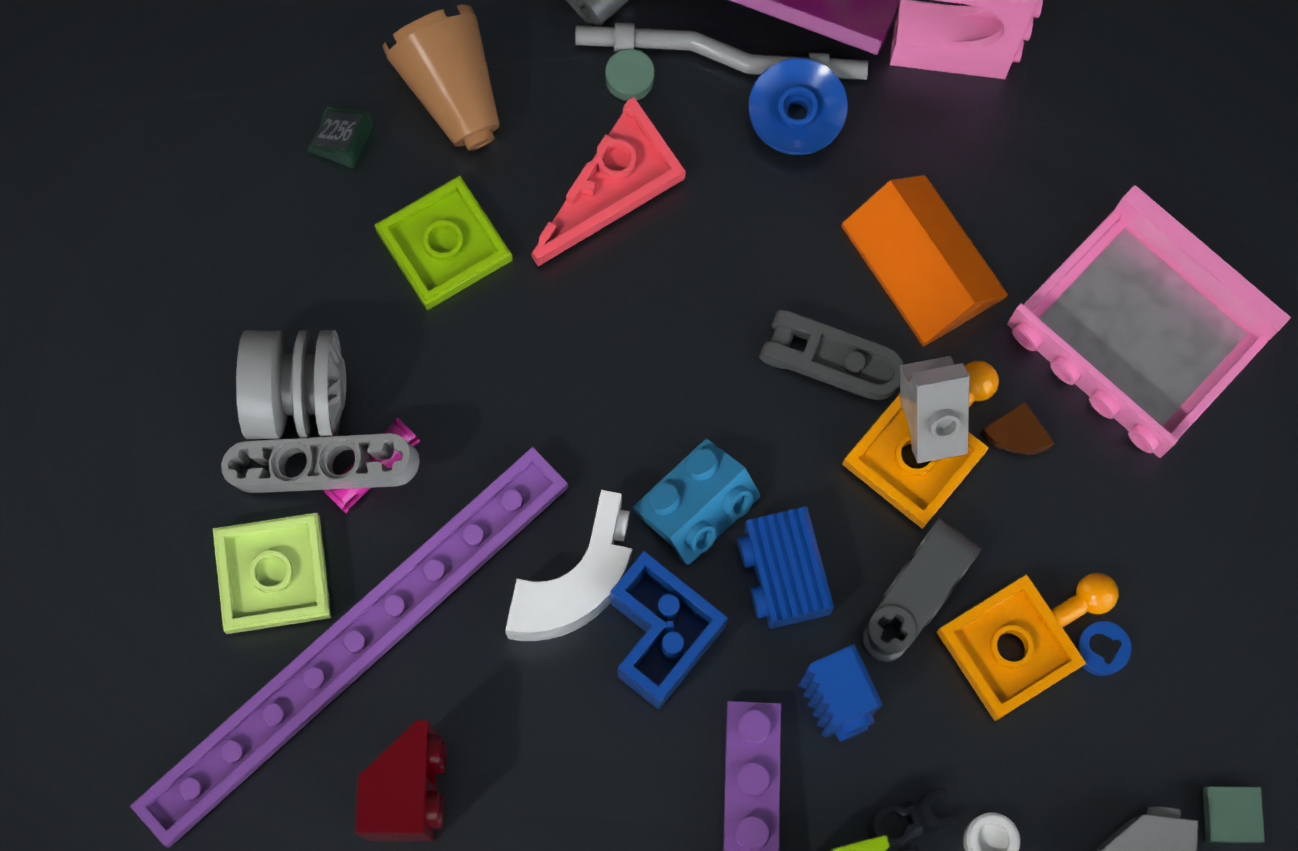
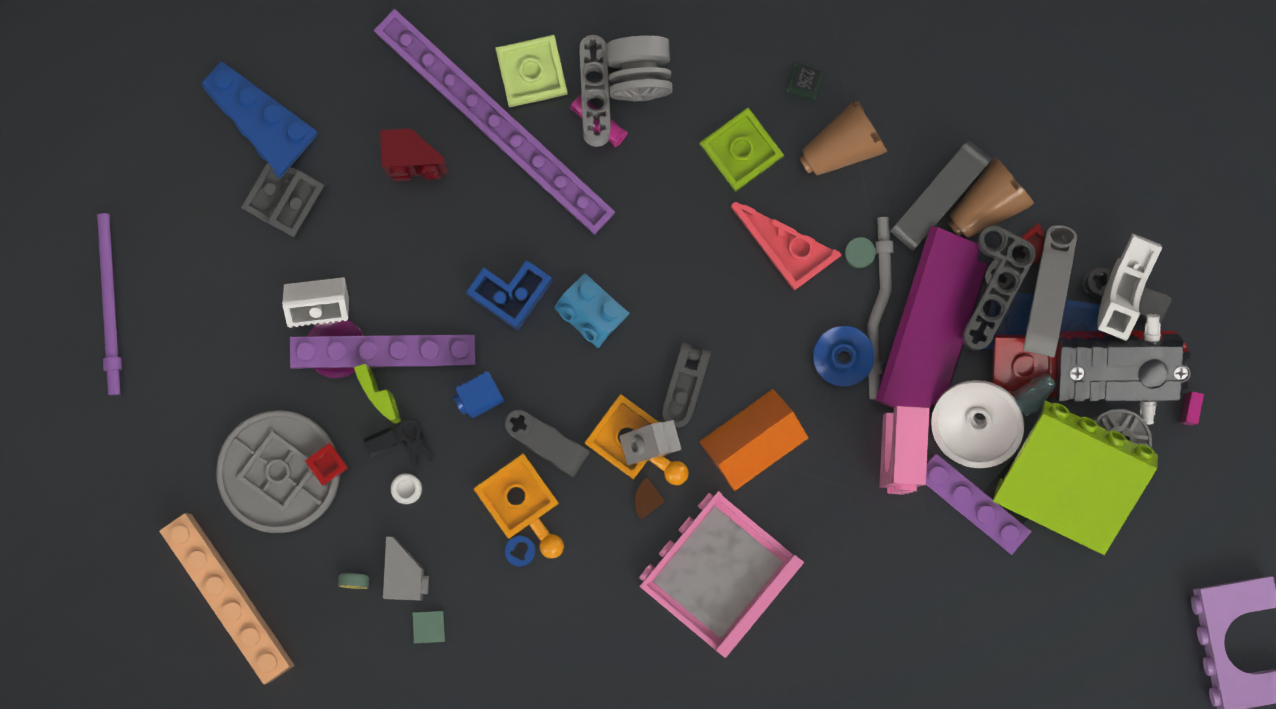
camera: 85 degrees right, 10 degrees up
white arch [505,490,632,641] -> none
blue brick [737,507,834,629] -> none

